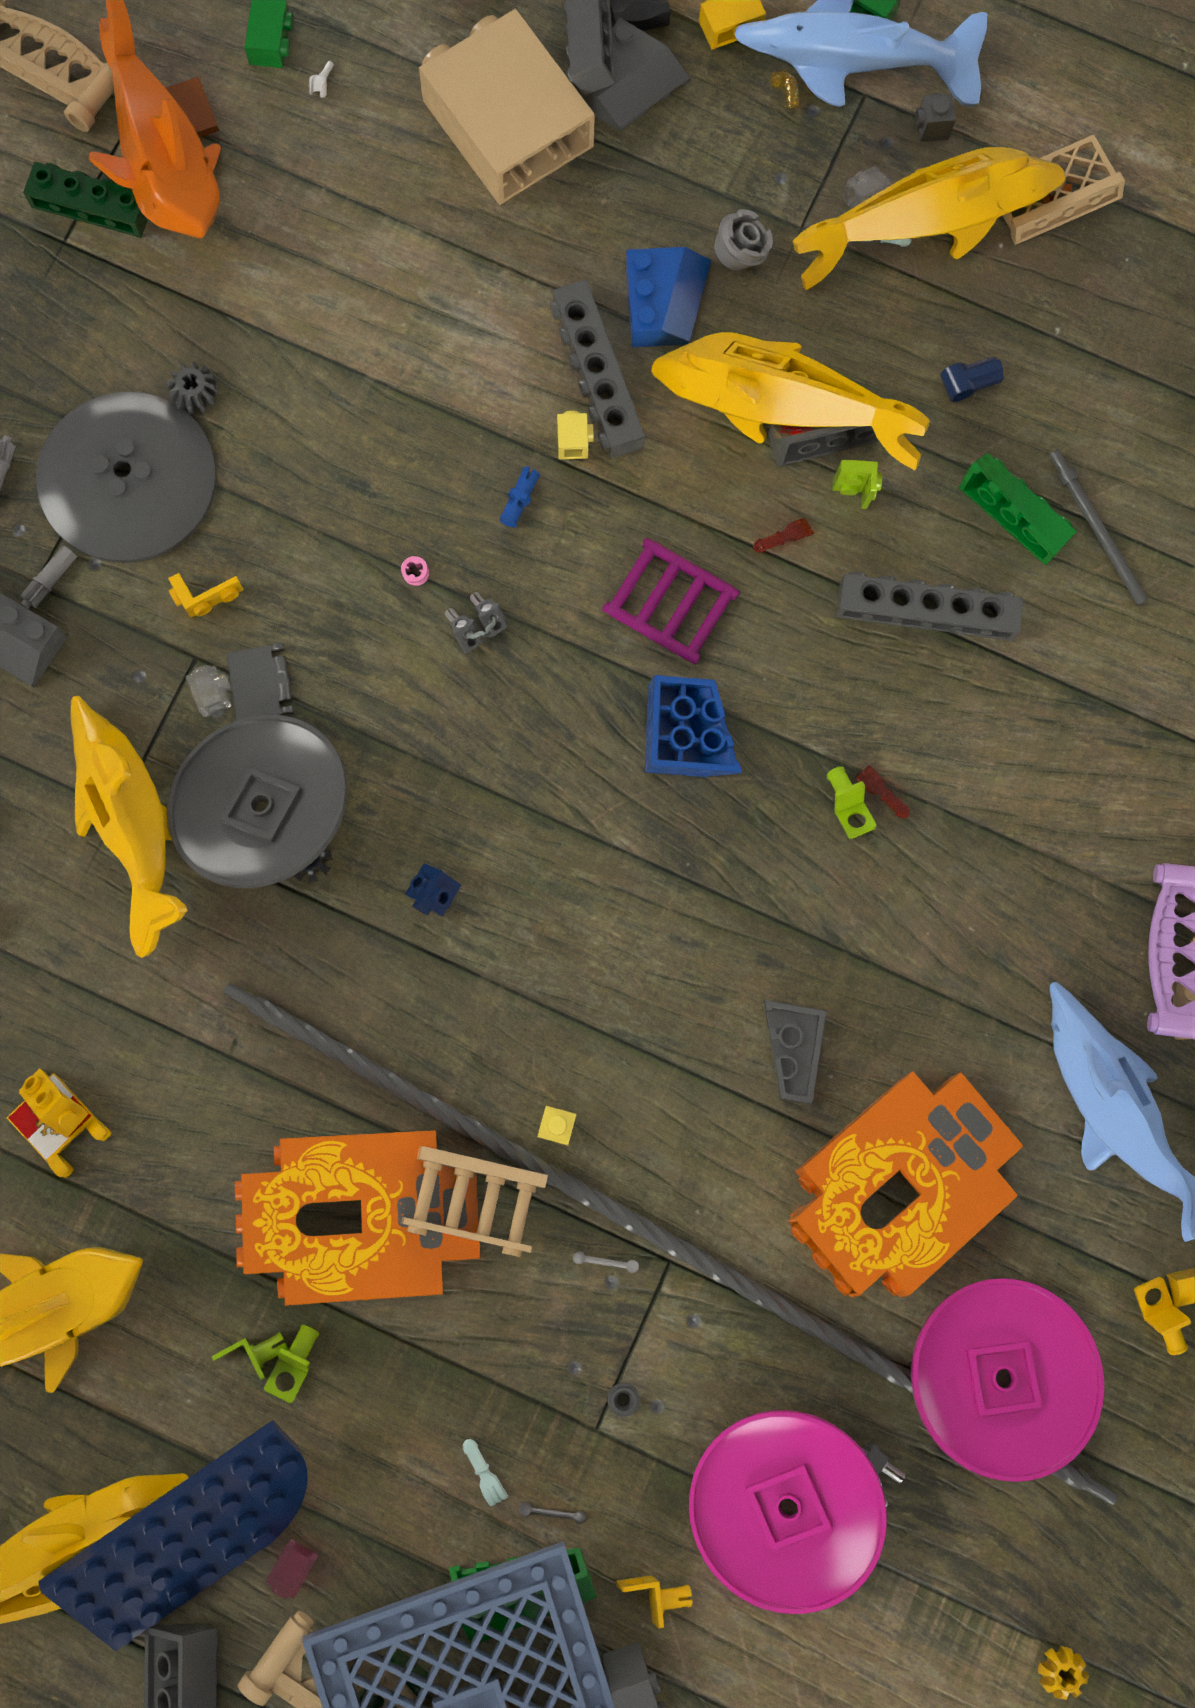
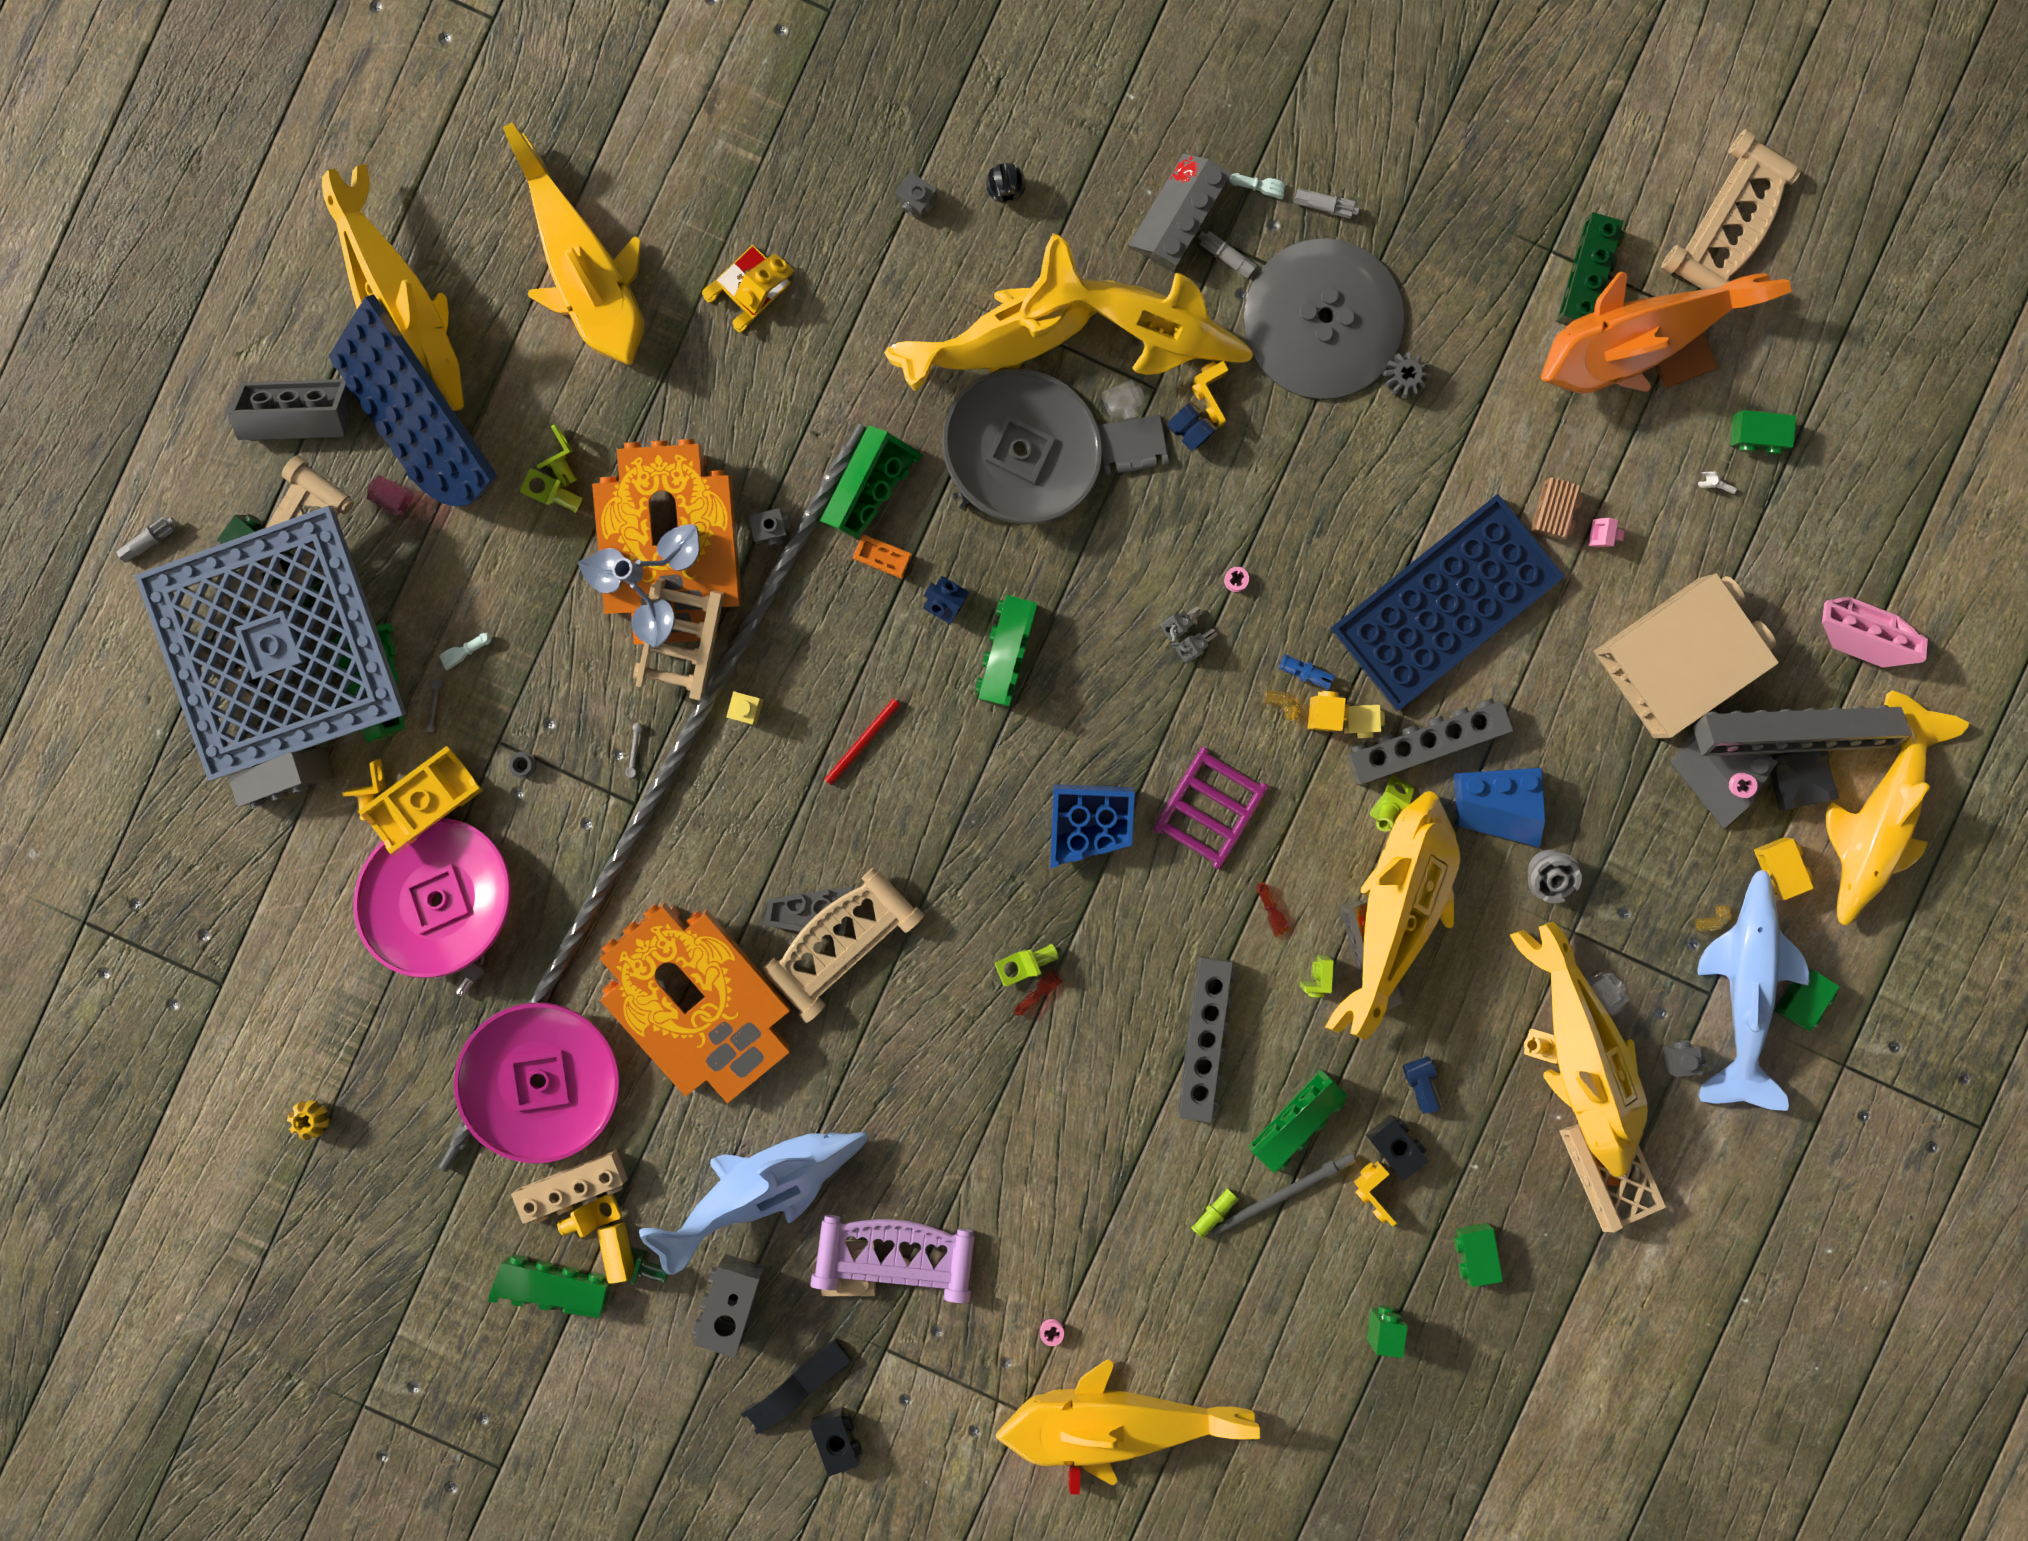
camera: 95 degrees right, 10 degrees up
none -> yellow piece [358,746,483,856]
none -> tan brick [511,1150,628,1225]
none -> sand blue plant [578,524,700,648]
none -> dark grey brick [748,508,791,546]
none -> tan piece [762,868,924,1023]
none -> green wedge [820,425,923,539]
none -> red bar [824,698,901,785]
none -> orange plate [852,534,912,579]
none -> green wedge [975,594,1037,707]
none -> yellow animal [1020,234,1253,375]
none -> dark blue wheel [1167,401,1217,452]
none -> lime pin [1191,1188,1239,1239]
none -> clear yellow arm [1264,690,1300,721]
none -> yellow brick [1308,691,1349,732]
none -> dark blue plate [1330,494,1565,712]
none -> yellow bracket [1354,1161,1397,1227]
none -> black brick [1365,1115,1428,1181]
none -> lime bracket [1369,775,1414,832]
none -> green brick [1454,1223,1503,1287]
none -> yellow bracket [1524,1029,1558,1064]
none -> medium nougat brick [1530,477,1583,540]
none -> bright pink tile [1589,518,1625,548]
none -> bright pink bush [1729,773,1757,798]

